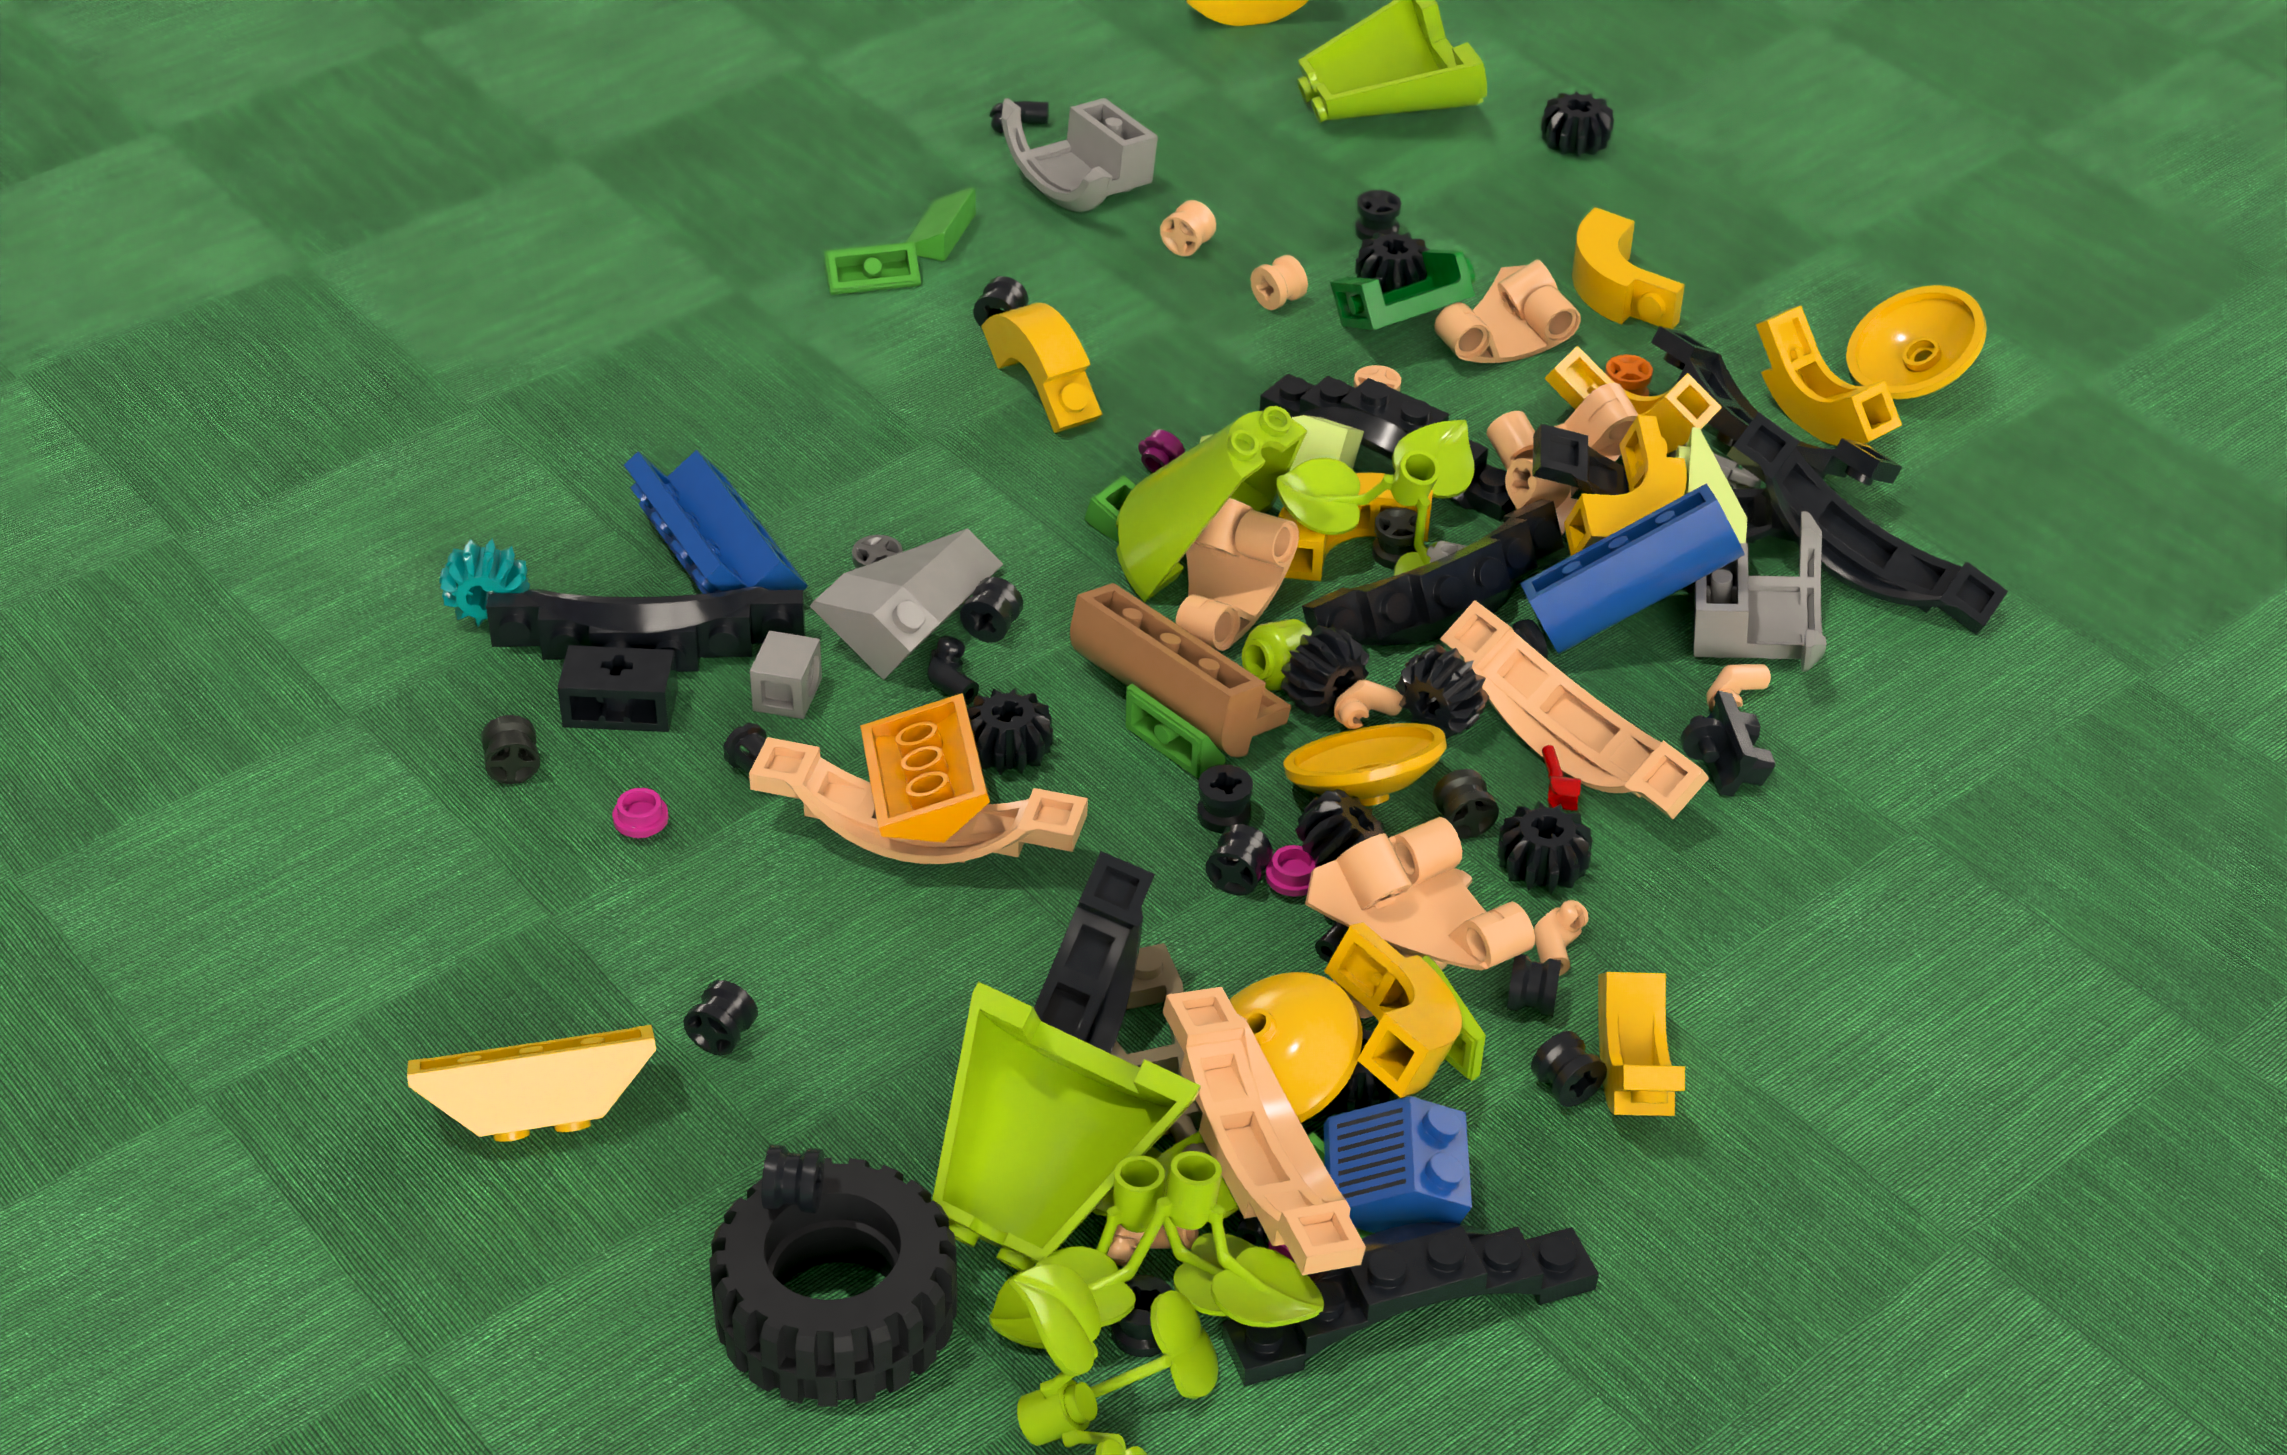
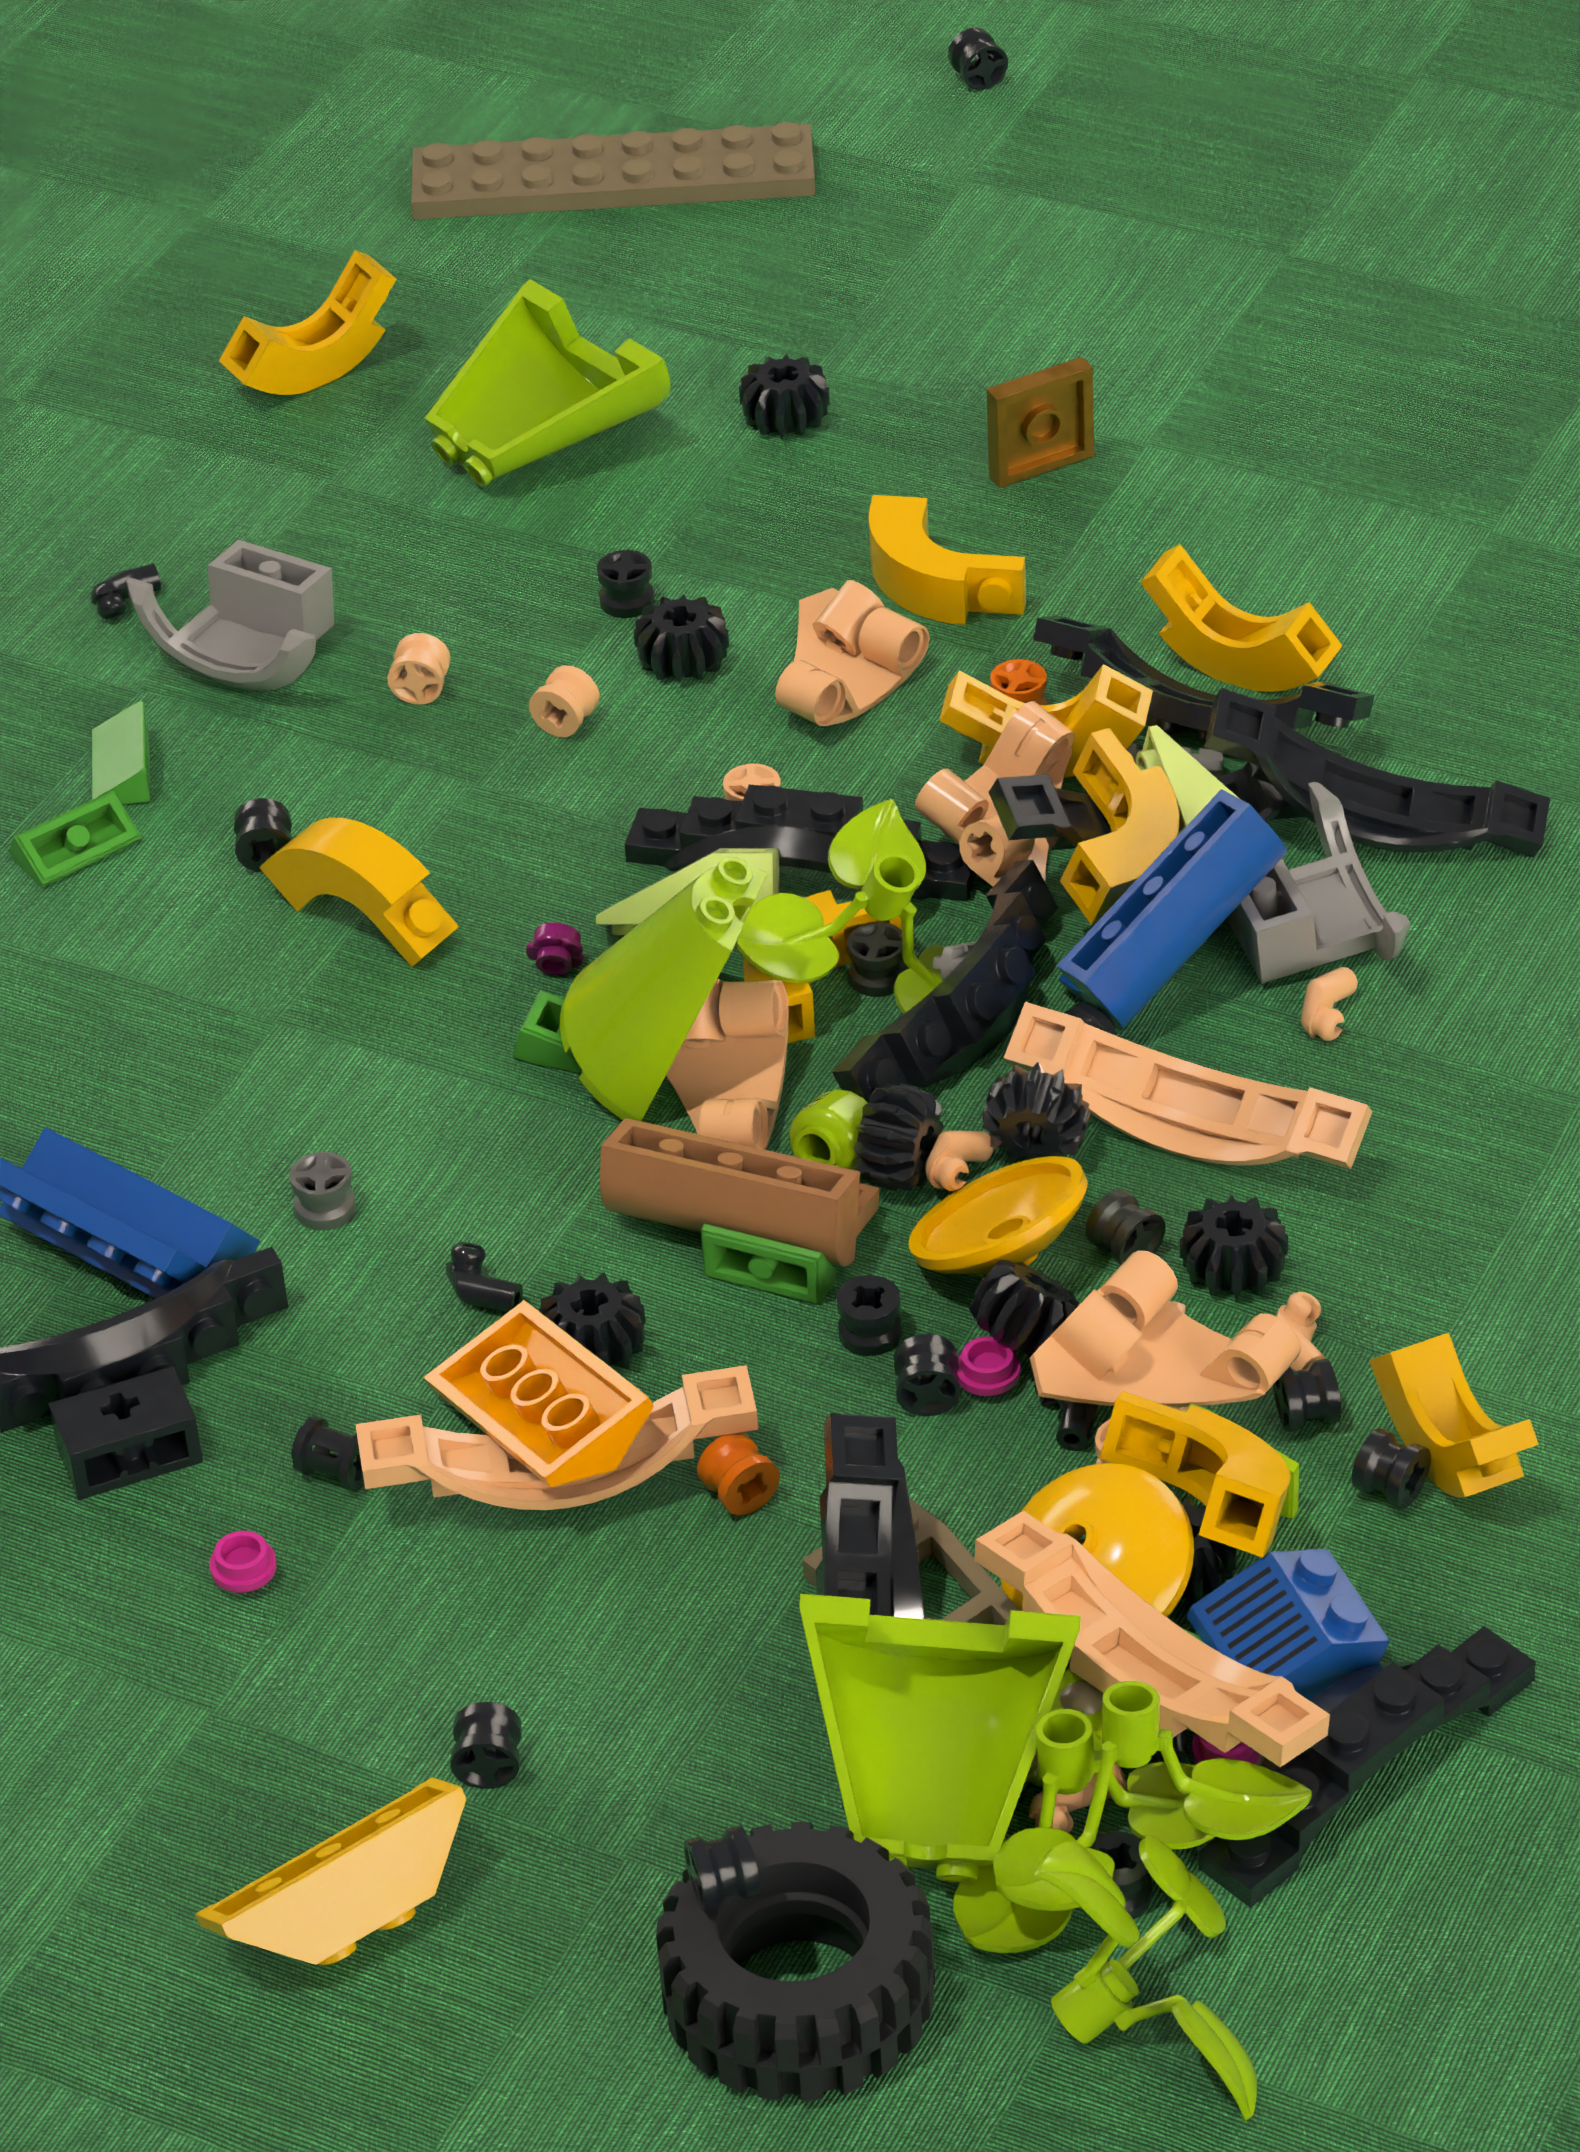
camera: 20 degrees left, 0 degrees up
pearl dark grey wheel [481,715,540,784] -> none
light grey brick [750,630,822,719] -> none
light grey wedge [810,528,1003,680] -> none
black wheel [960,577,1023,643] -> none
green panel [1330,249,1475,330] -> none
red hand [1542,745,1581,811] -> none
black hips [1680,691,1775,797] -> none
yellow dish [1846,285,1987,399] -> none
none -> orange wheel [697,1432,780,1516]
none -> pearl gold tile [986,357,1094,488]

